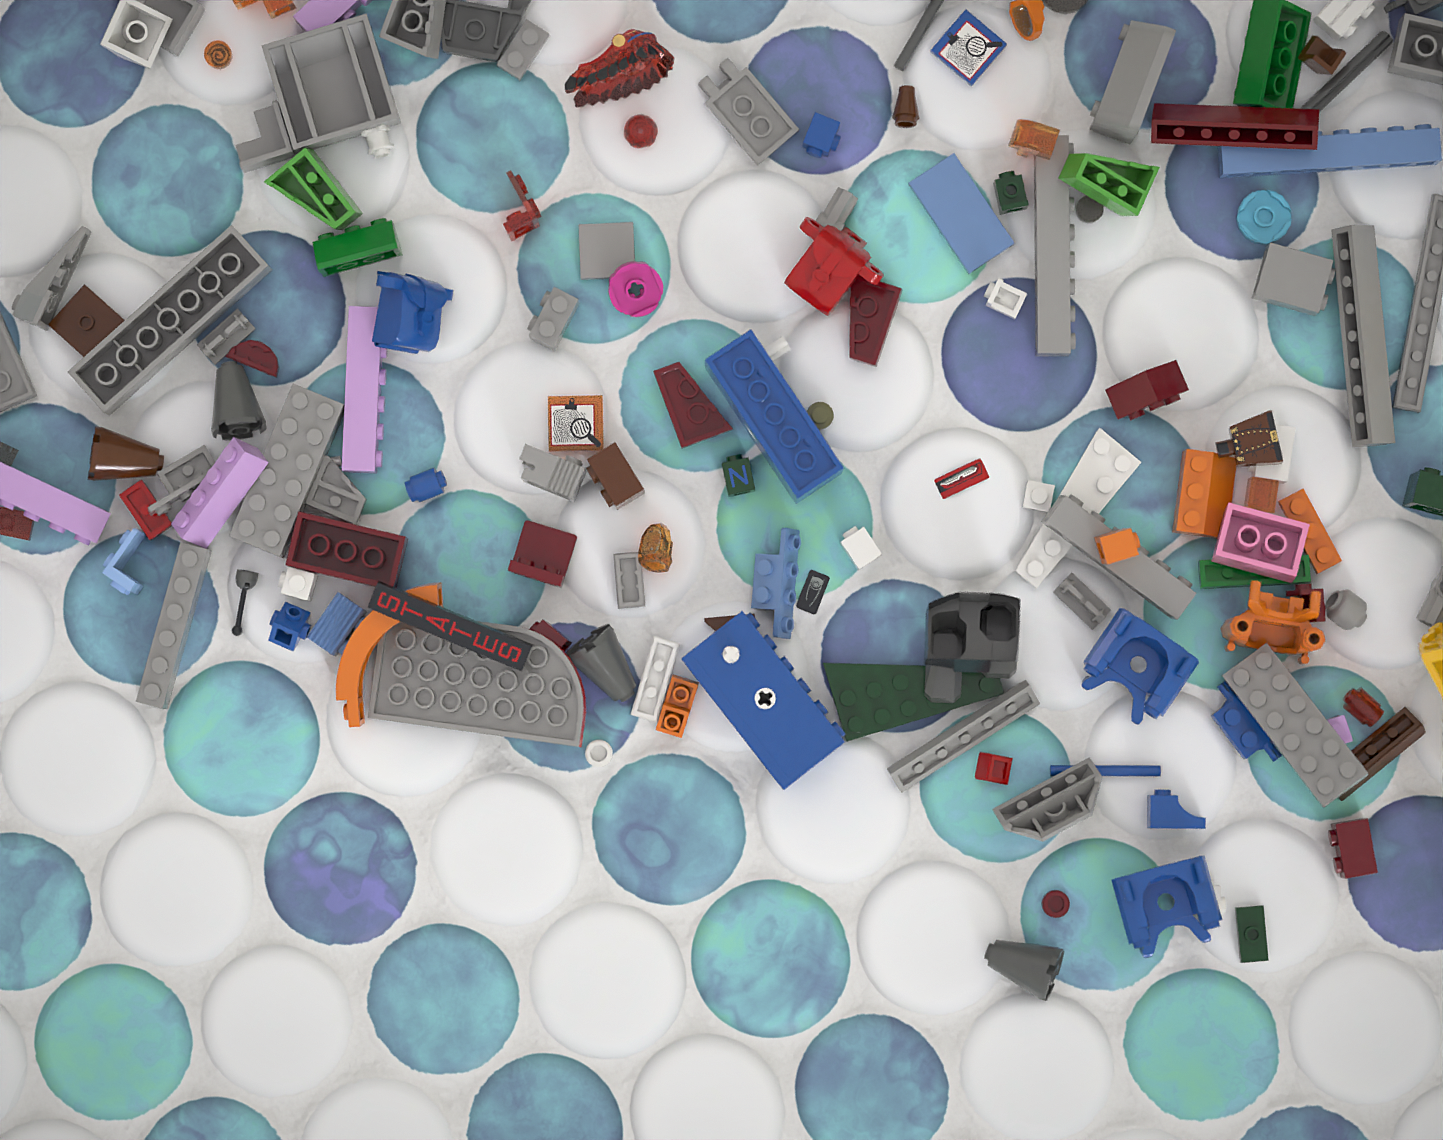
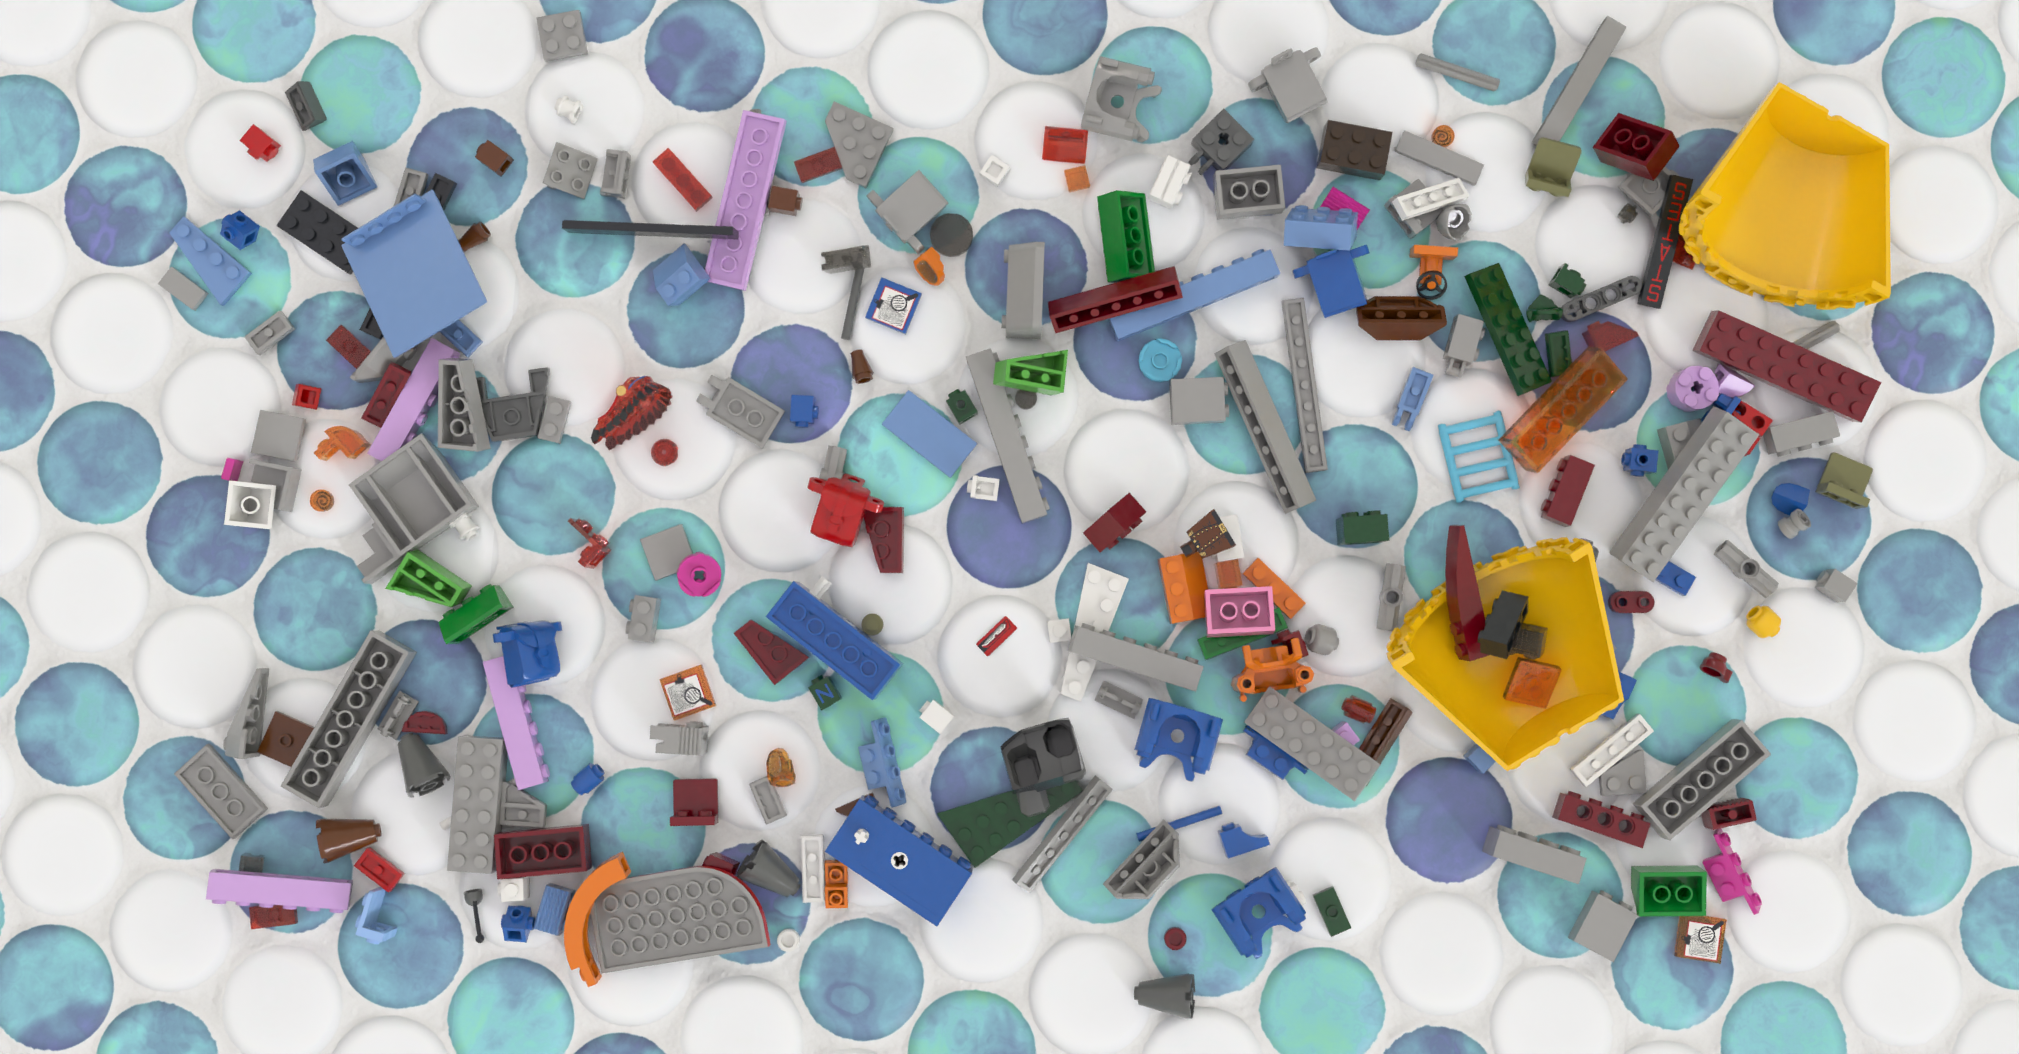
camera: 20 degrees left, 0 degrees up
light grey brick [136,542,212,709] -> none
light grey bracket [148,445,215,516] -> none
lavender brick [171,437,269,549] -> none
black tile [367,581,533,672] -> none
reddish brown brick [586,442,645,510] -> none
black sticker [796,570,830,614] -> none
red slope [975,752,1013,785] -> none
clear orange brick [1008,119,1060,160] -> none
orange brick [1094,528,1140,565] -> none
reddish brown panel [1298,35,1346,75] -> none
dark grey axle [1300,31,1393,111] -> none
dark red brick [1328,818,1378,879] -> none

